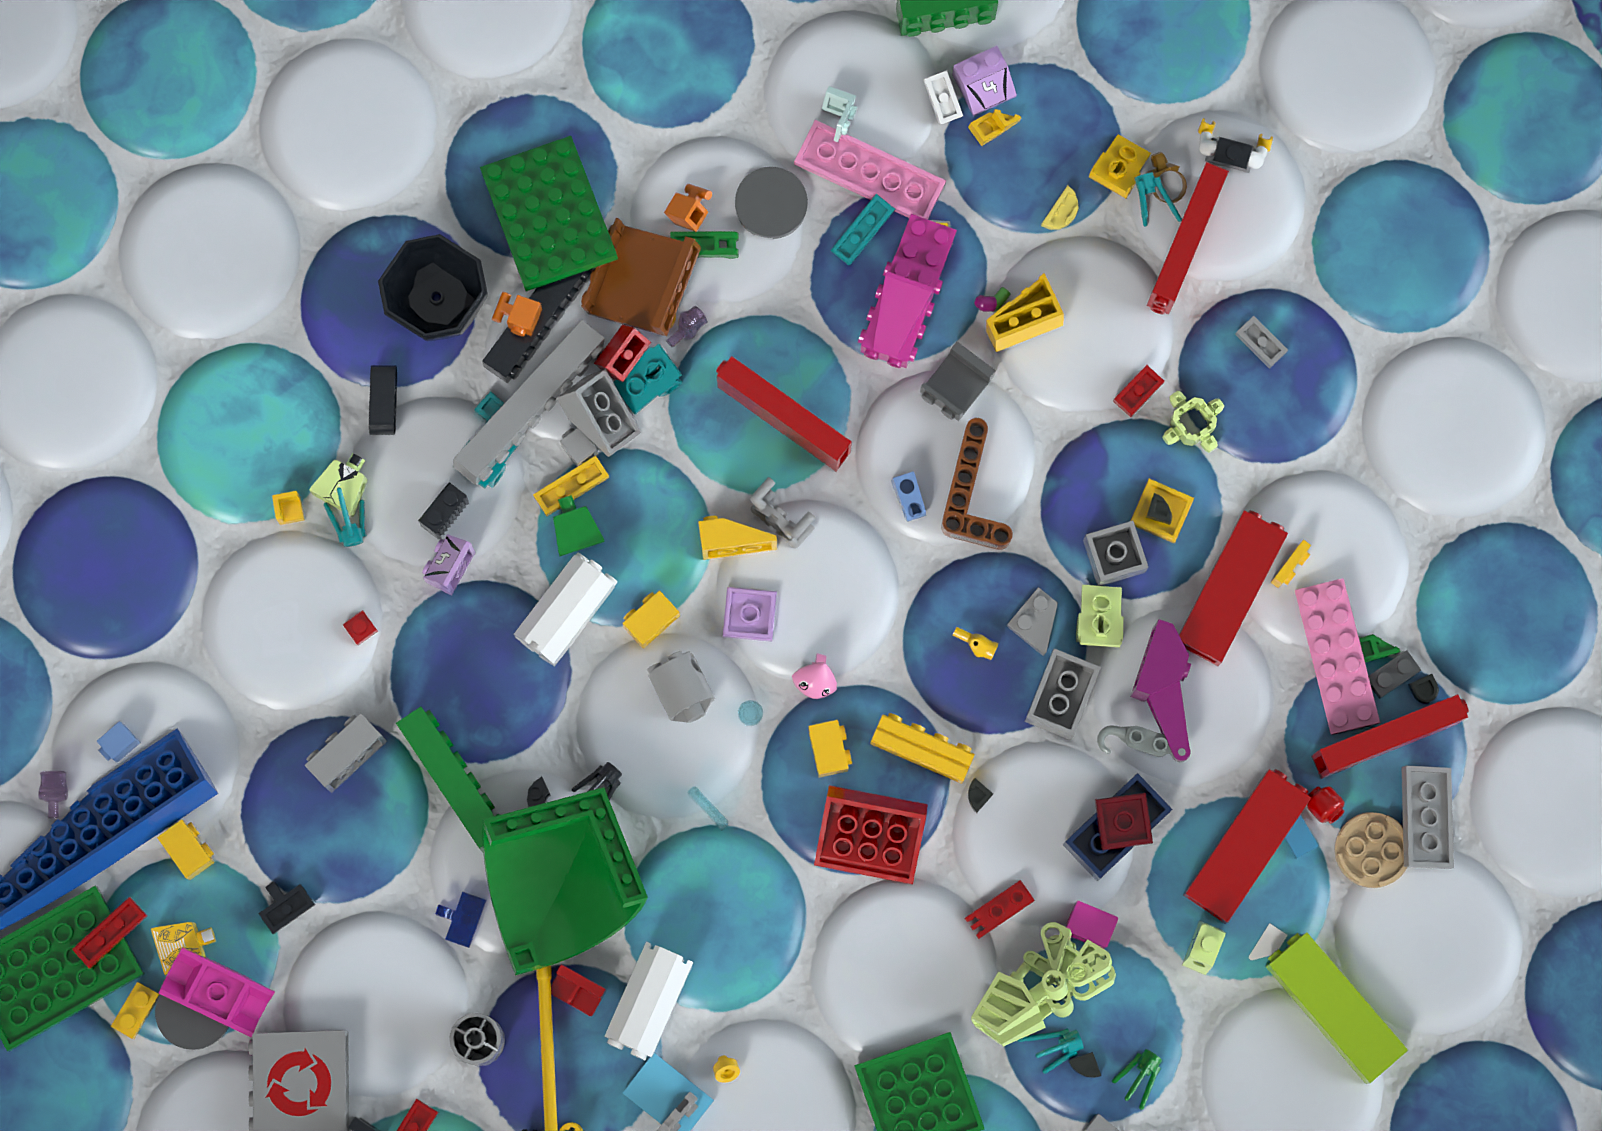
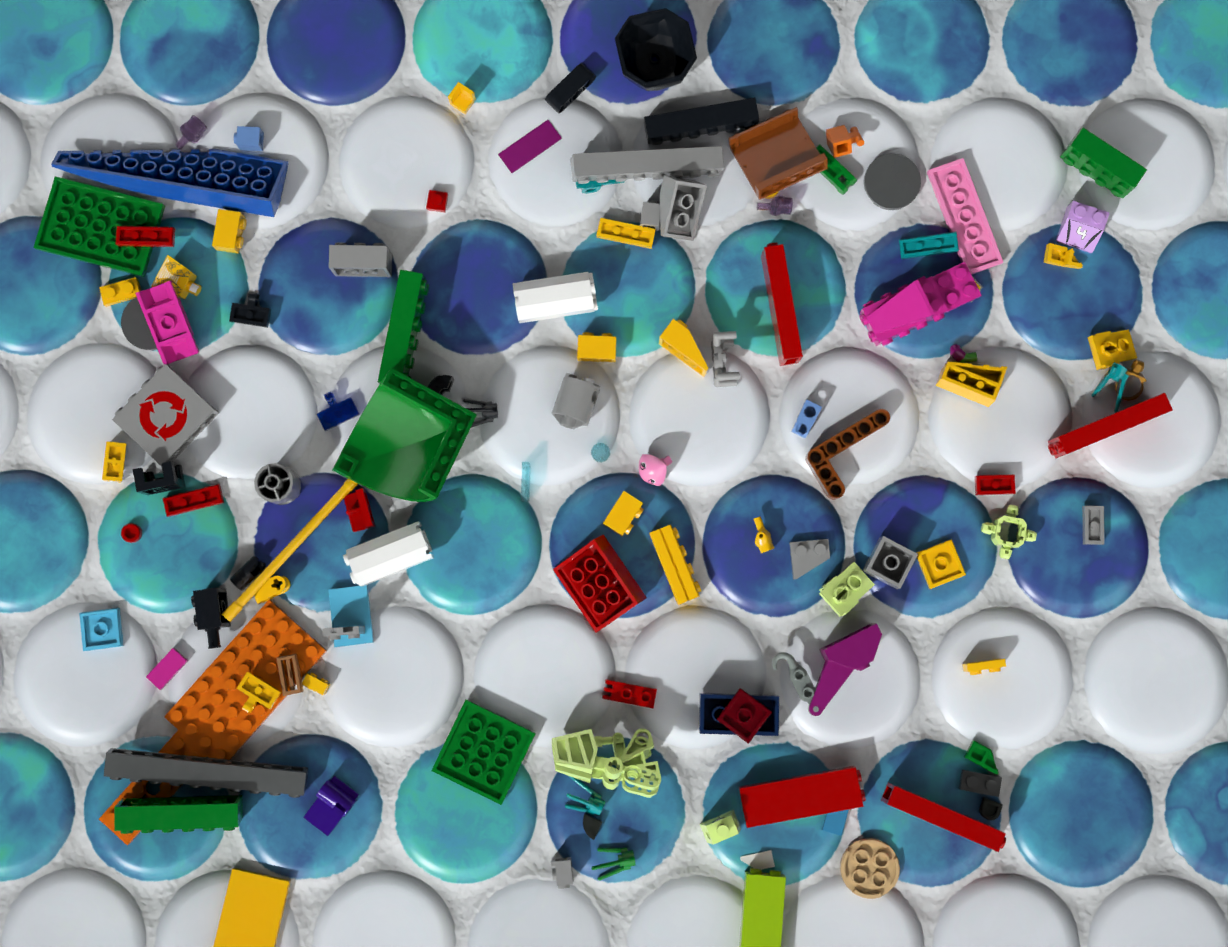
camera: 50 degrees right, 5 degrees up
yellowish green torso [309,453,367,517] -> none
teal plant [324,487,366,547] -> none
black brick [418,482,469,539] -> none
lavender slope [422,534,475,596] -> none
teal tile [474,391,505,421] -> none
green plate [480,136,618,291] -> none
orange brick [492,292,542,337] -> none
green torso [553,495,605,556] -> none
red brick [594,325,652,382] -> none
teal piece [613,344,682,414] -> none
yellow tile [713,1055,740,1083] -> none
lavender tile [723,587,777,642] -> none
light aqua bracket [822,86,857,142] -> none
dark grey panel [920,341,996,421] -> none
white hinge [923,70,963,125] -> none
pearl dark grey tile [968,778,993,813] -> none
light grey brick [1024,649,1101,740] -> none
light yellow tile [1041,185,1079,230] -> none
dark pink piece [1065,901,1118,949] -> none
pearl dark grey tile [1146,493,1172,525] -> none
red brick [1179,510,1288,666] -> none
torso [1198,118,1273,173] -> none
bright pink plate [1295,578,1380,735] -> none
red head [1307,786,1345,824] -> none
light grey plate [1401,766,1454,869] -> none
none -> magenta sticker [498,120,562,173]

